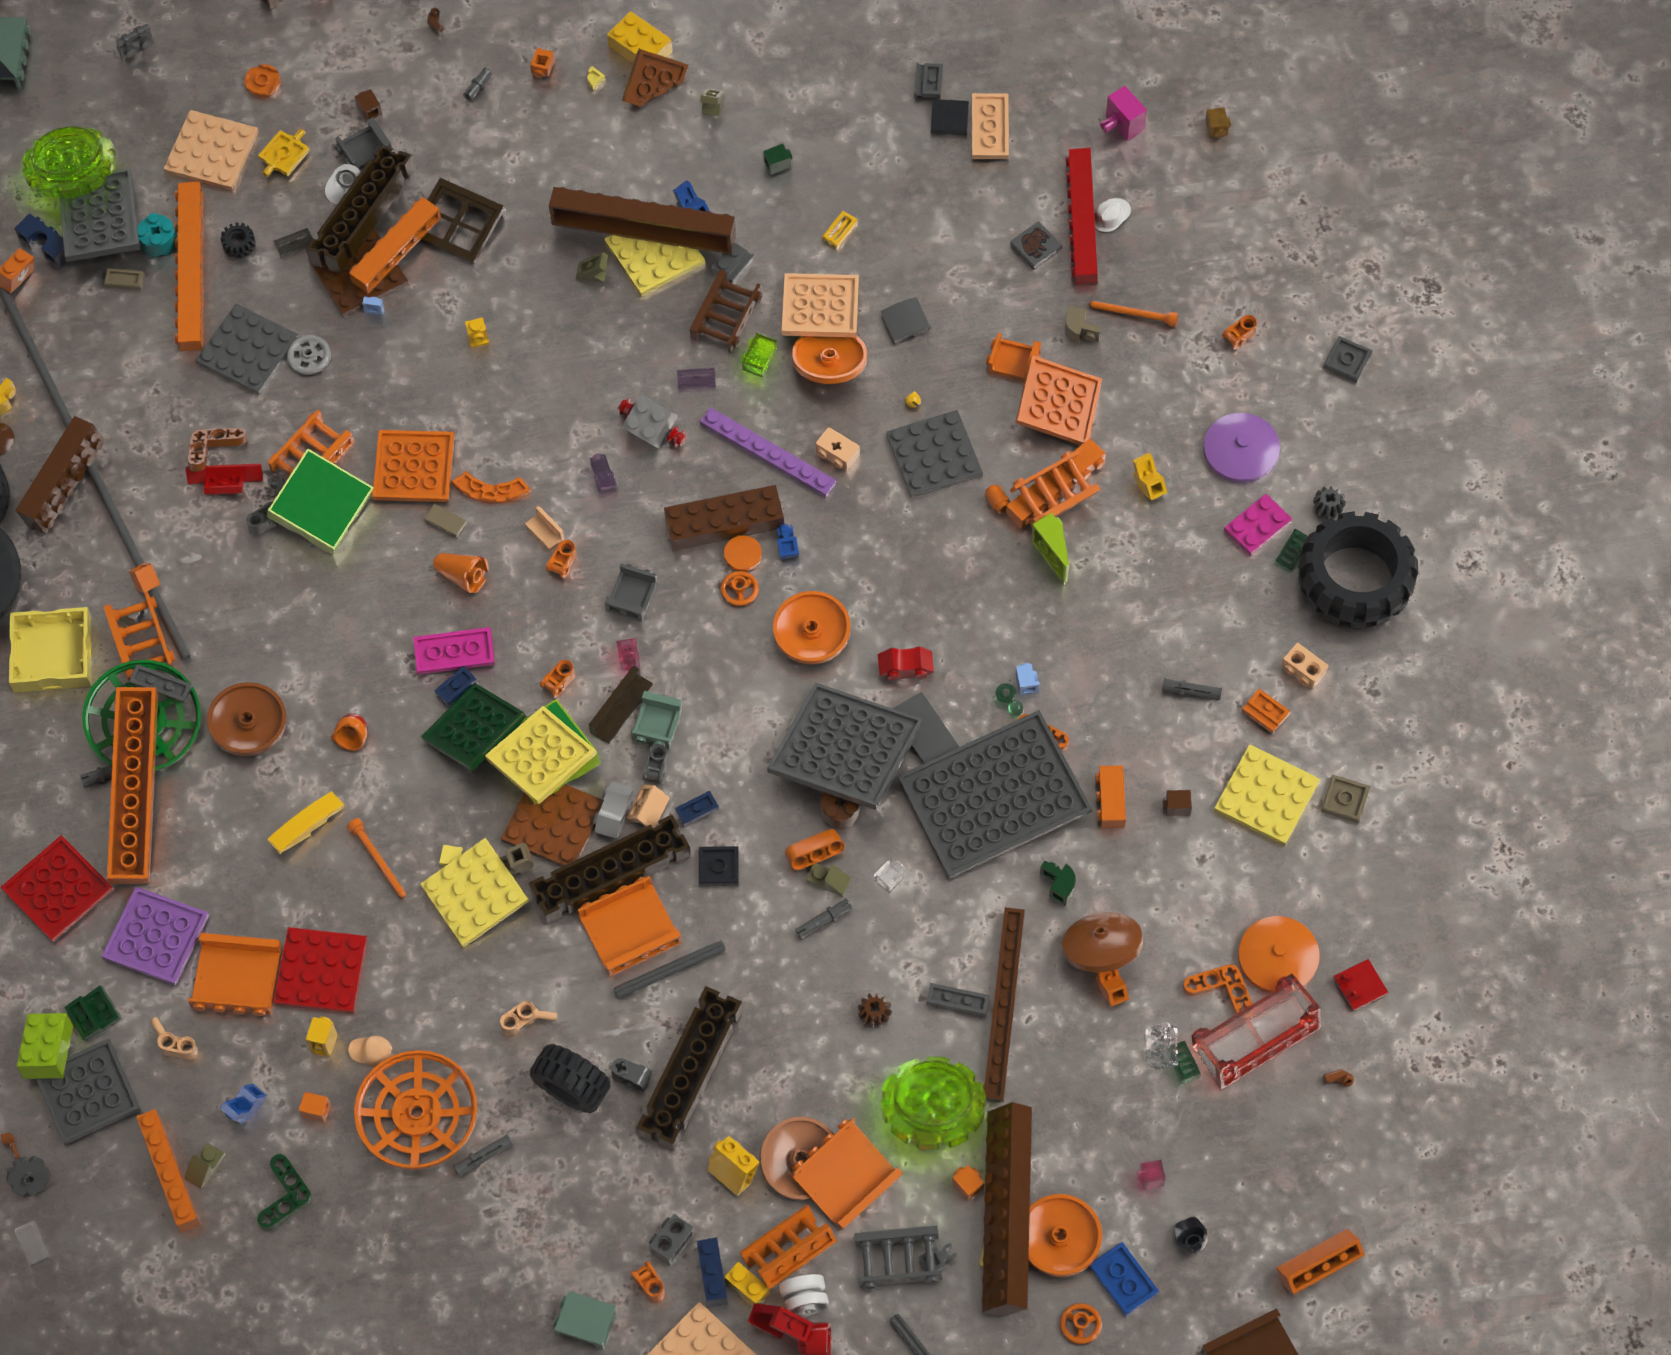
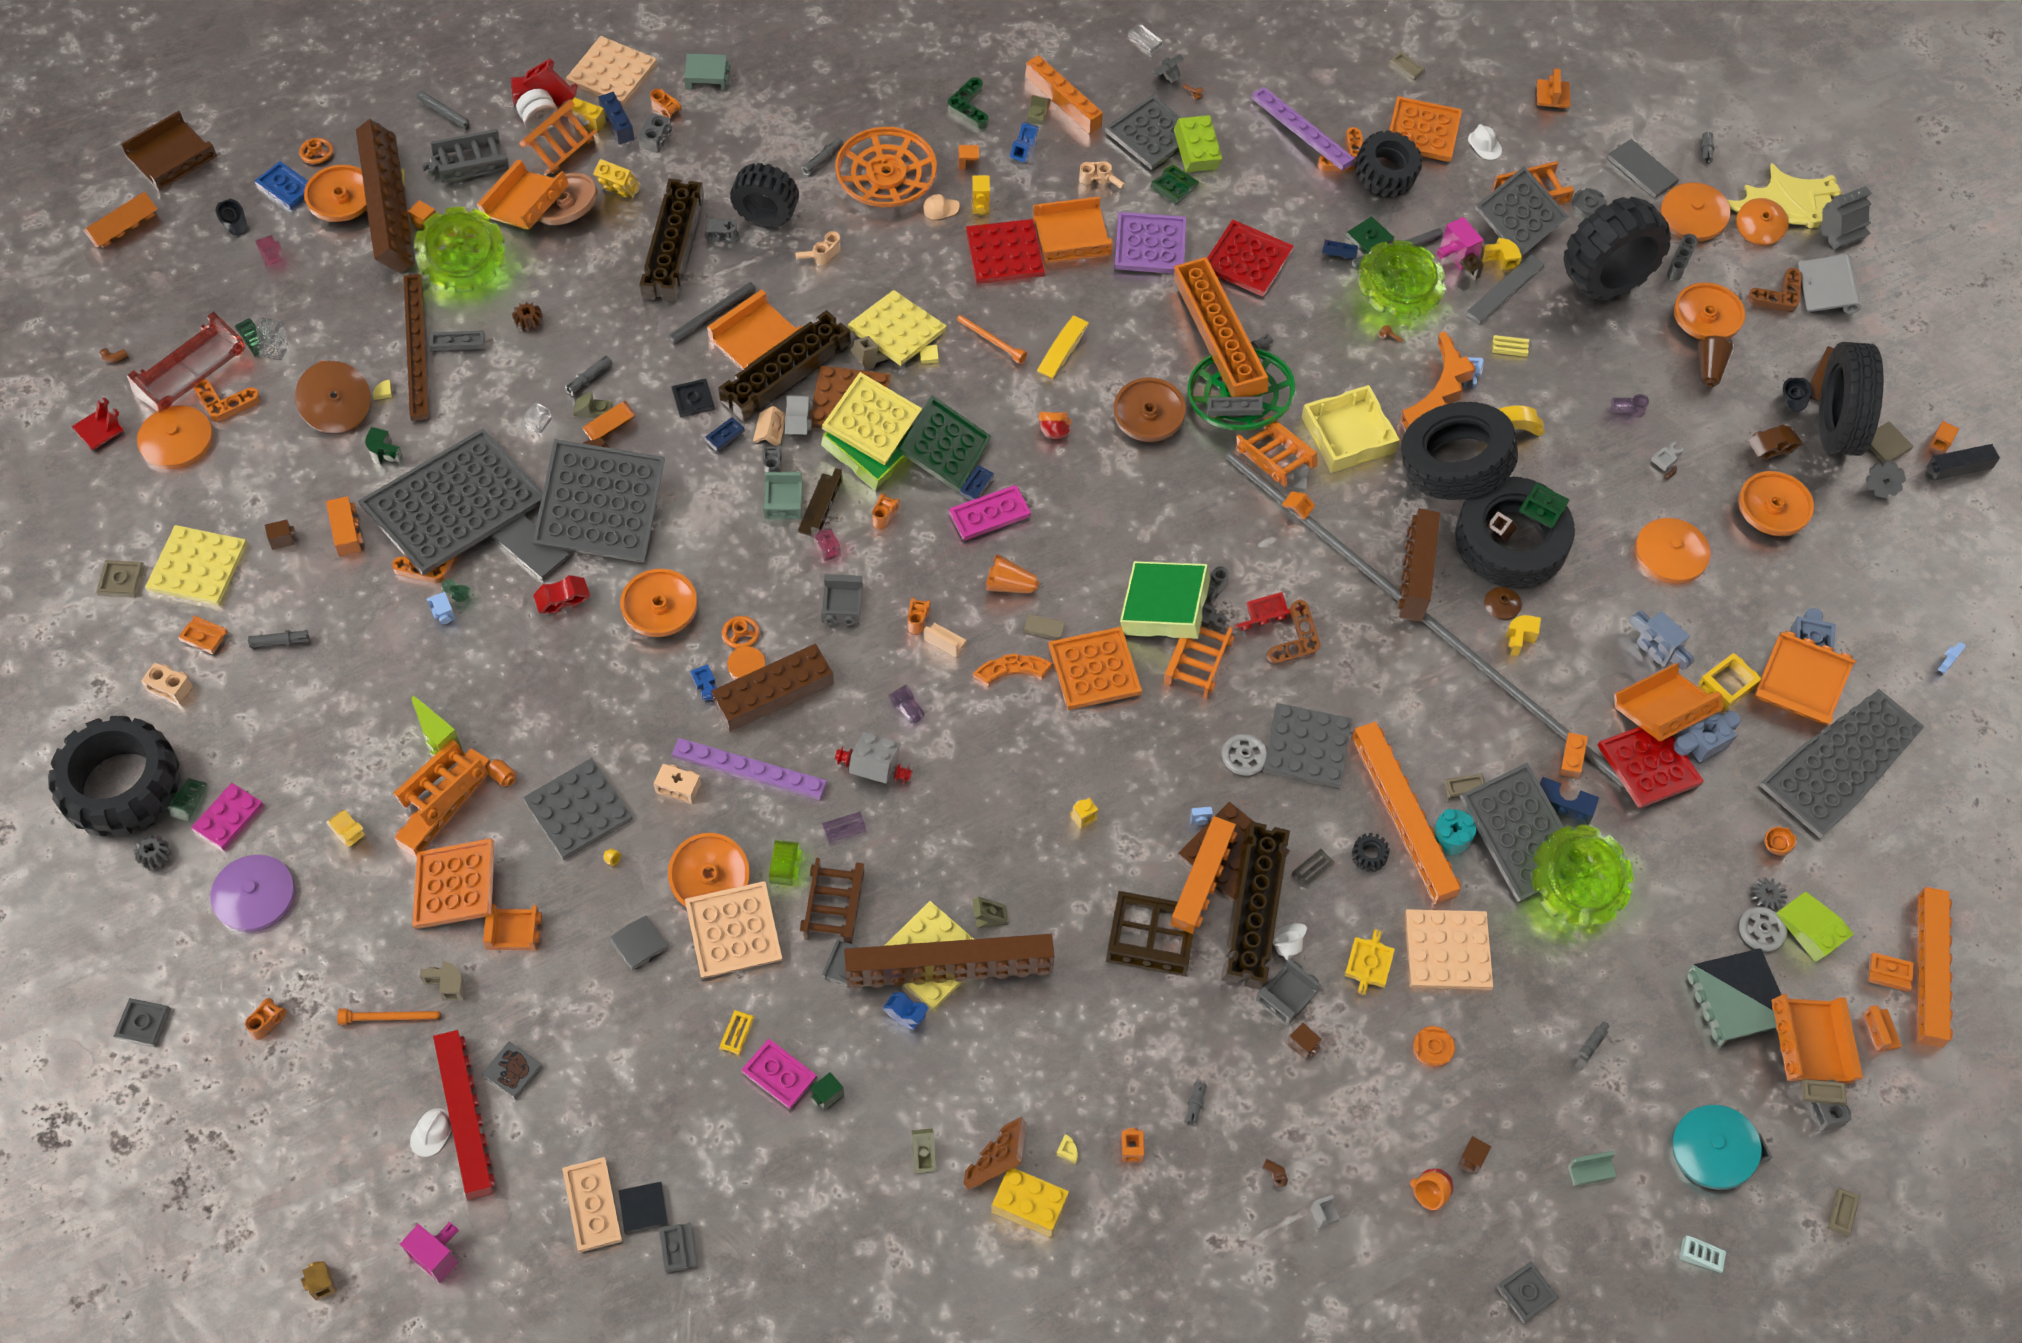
camera: 160 degrees right, 5 degrees down
none -> light yellow tile [373,379,392,400]
none -> dark pink plate [741,1038,817,1110]

